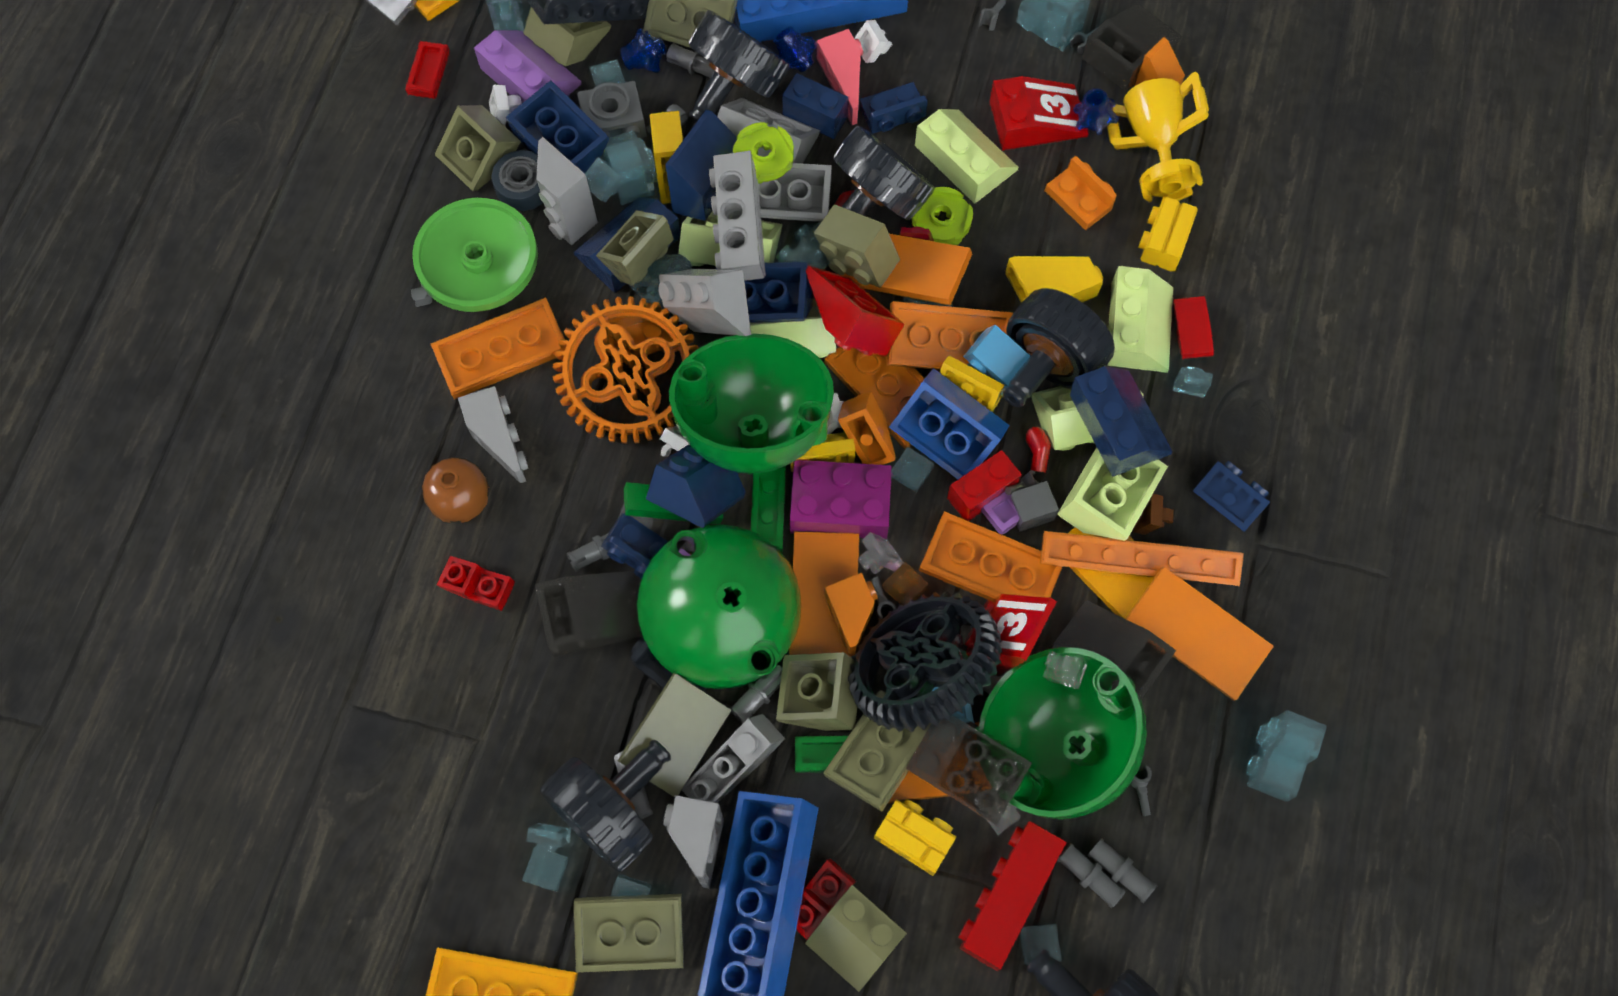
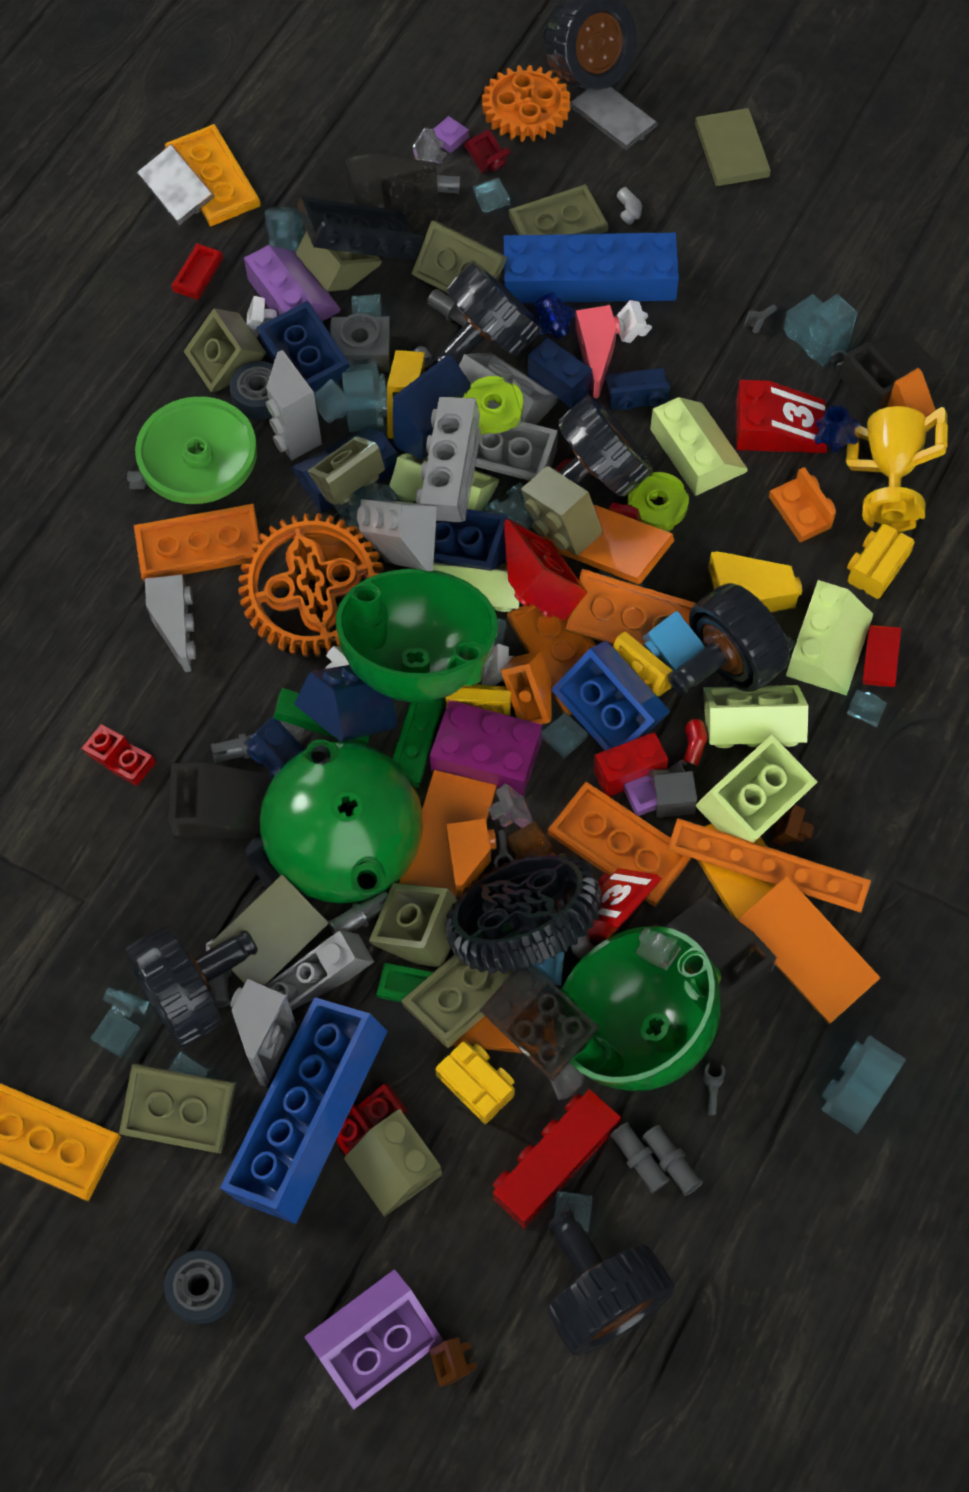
camera: 15 degrees right, 5 degrees down
dark orange cylinder [422,457,489,523] -> none
clear blue rock [621,28,666,73] -> none
dark blue slope [1070,366,1173,477] -> none
dark blue bracket [1193,461,1270,532] -> none

